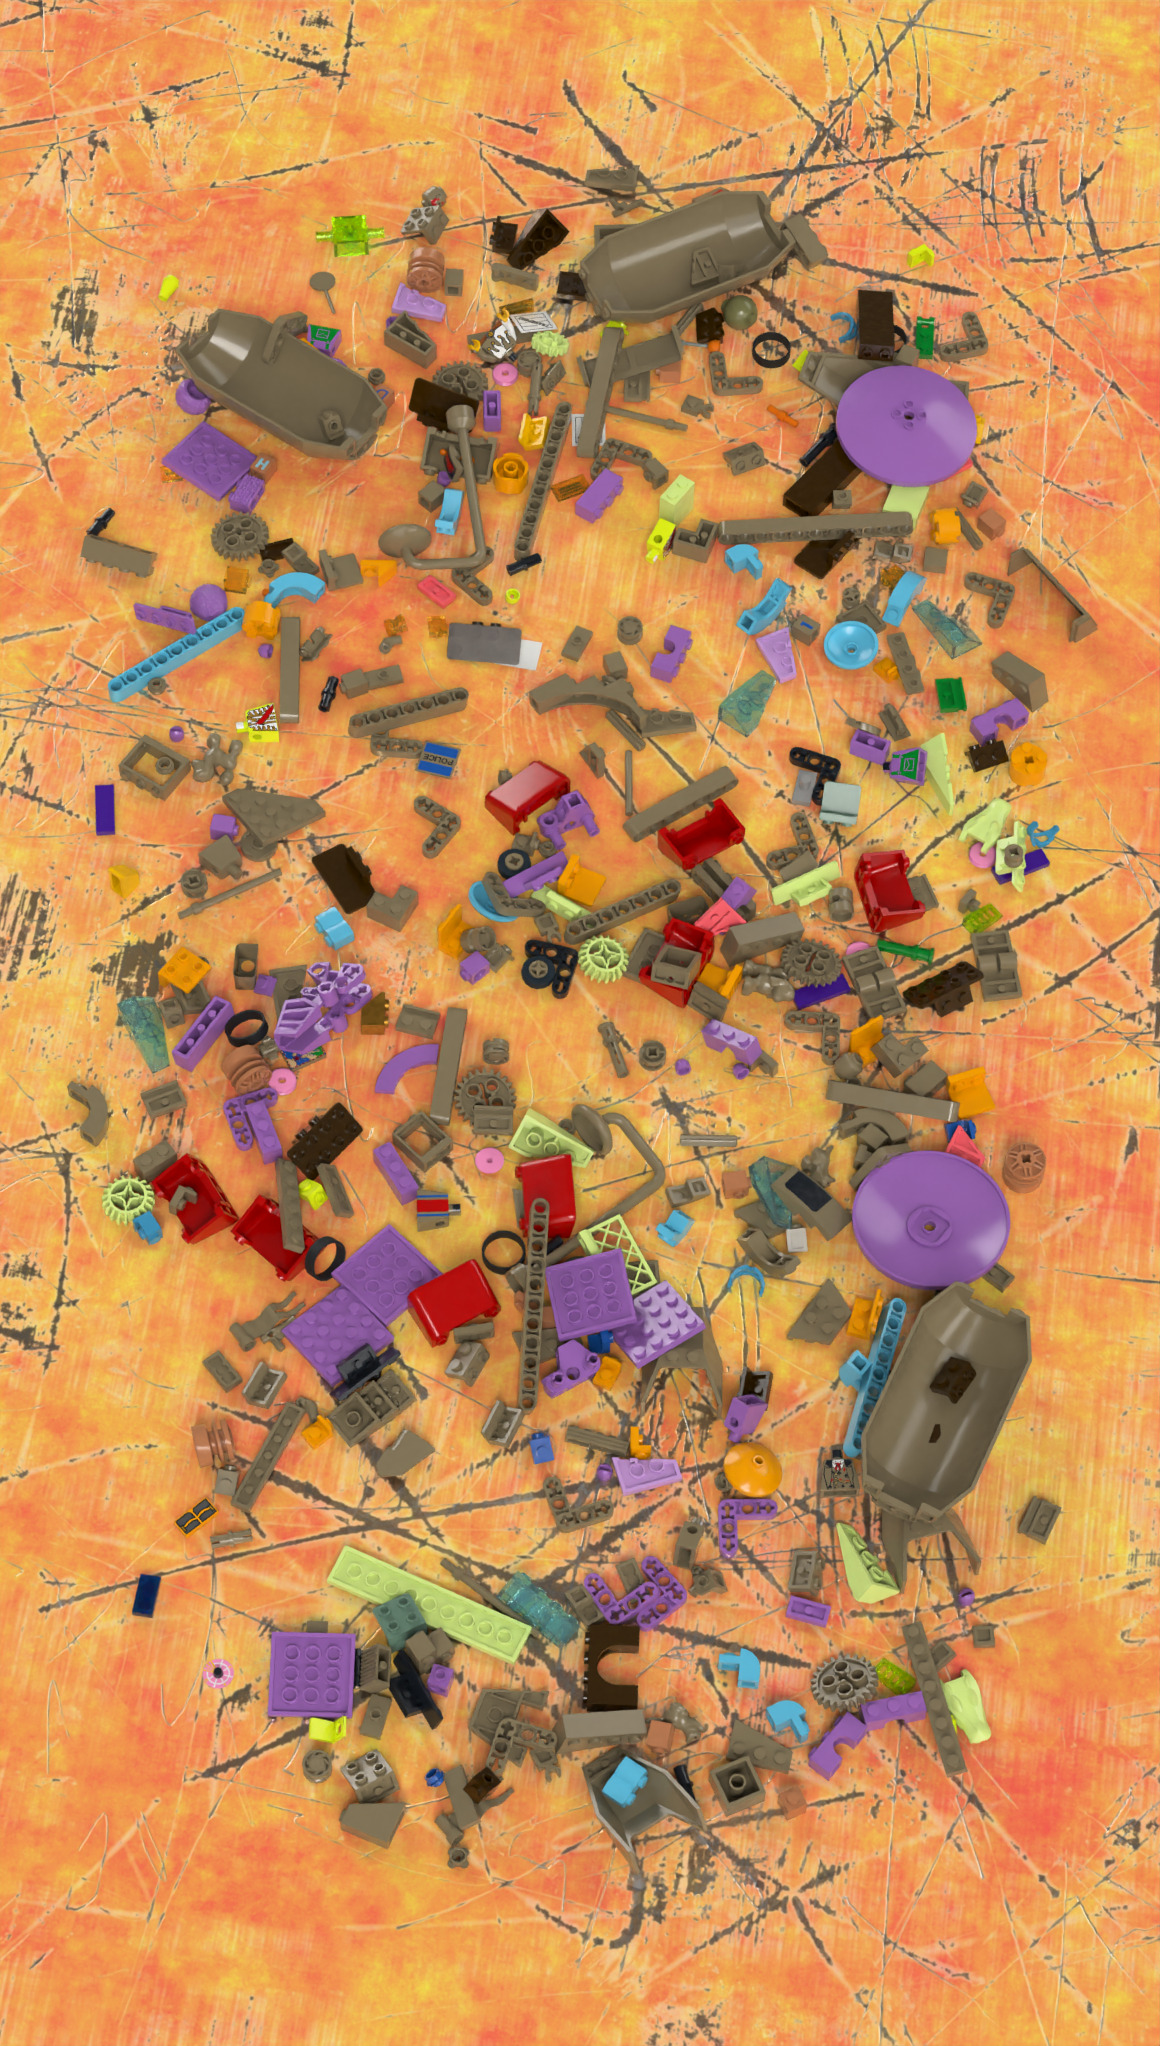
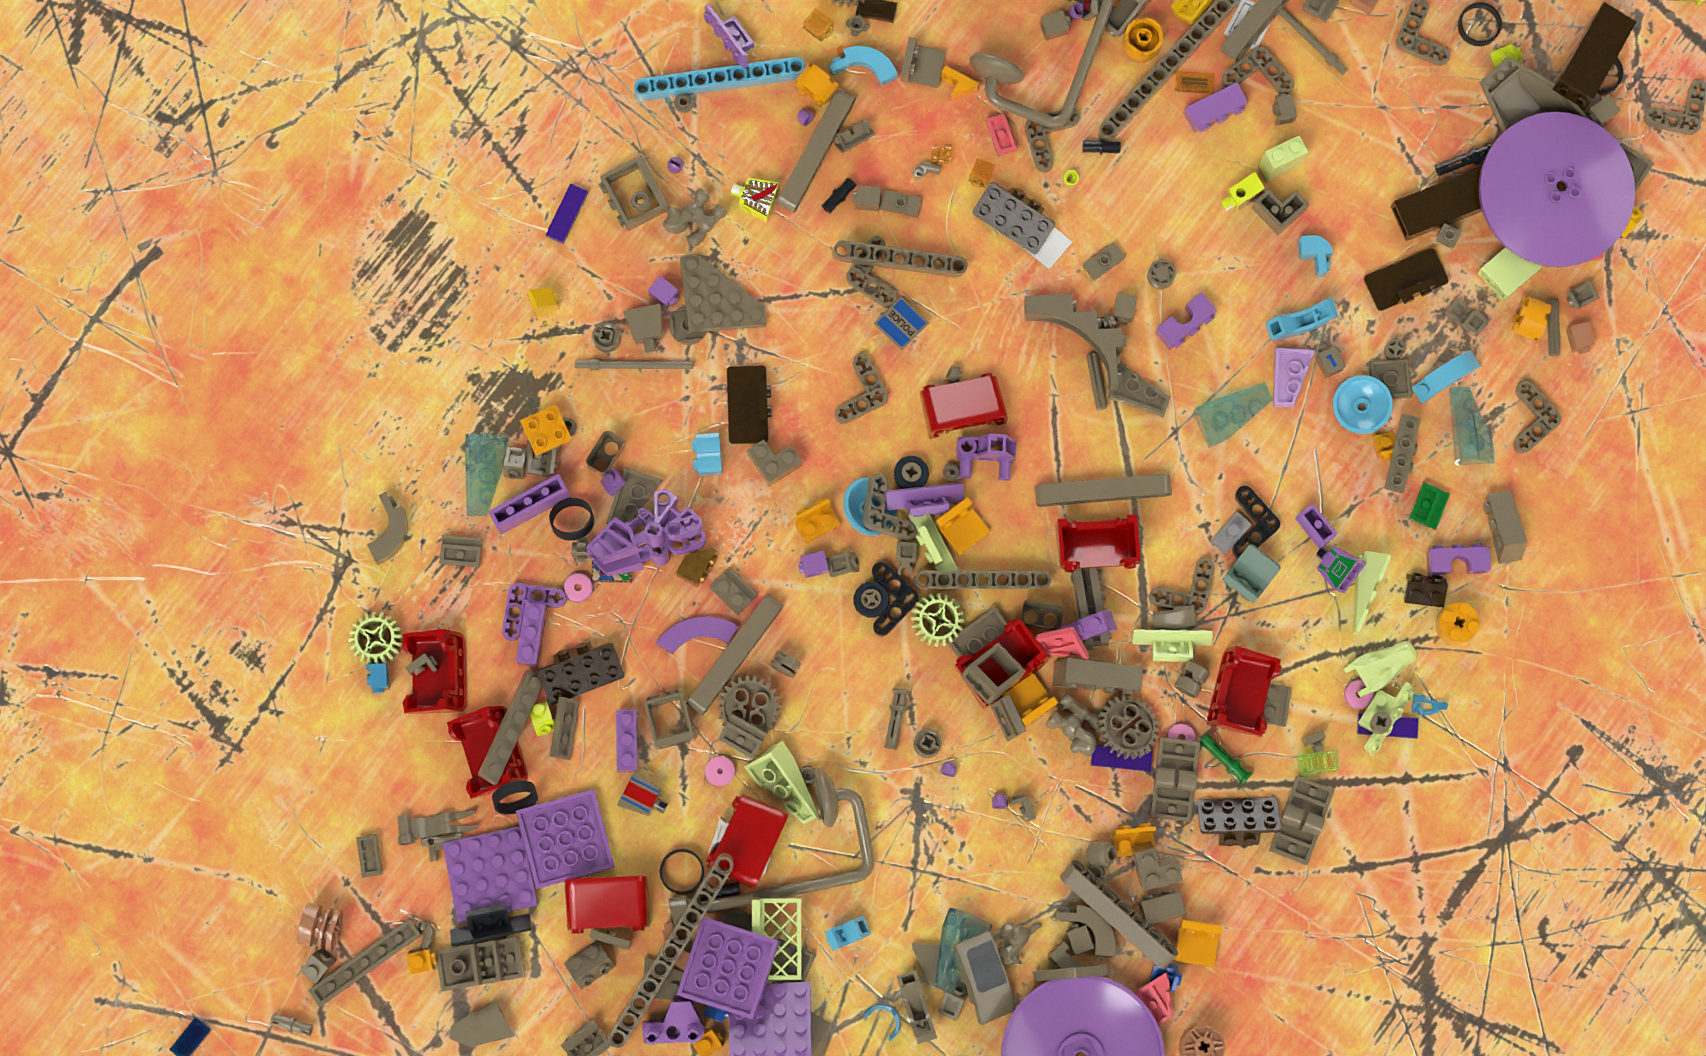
camera: 25 degrees right, 20 degrees up
dark tan brick [133,1140,178,1184] -> none
tile [174,1497,219,1539] -> none
medium lavender hair [190,584,228,622] -> none
nougat wheel [221,1045,272,1096] -> none
dark tan bracket [242,1362,288,1409] -> none
dark tan slope [282,542,319,575] -> none
medium azure arch [435,488,465,535] -> none
dark tan wheel [460,926,496,953] -> none
dark tan bracket [511,832,540,857] -> none
dark tan wing [579,742,606,779] -> none
dark tan bar [625,750,633,816] -> none
dark tan slope [665,1177,711,1208] -> none
dark tan axle [680,1134,737,1147] -> none
dark tan plate [681,395,714,419] -> none
medium lavender arch [701,1019,762,1066] -> none
dark tan beam [718,512,913,545] -> none
nougat brick [721,1170,752,1199] -> none
dark tan bracket [723,442,765,476] -> none
orange bar [767,404,799,428] -> none
dark tan beam [784,1011,840,1066] -> none
dark azure helmet [830,312,857,343] -> none
dark tan tile [845,717,881,736] -> none
dark tan hinge [878,703,911,742] -> none
clear yellow bracket [880,565,905,591] -> none
green plate [915,316,935,360] -> none
dark tan piece [923,547,948,574] -> none
dark tan piece [1007,547,1098,643] -> none

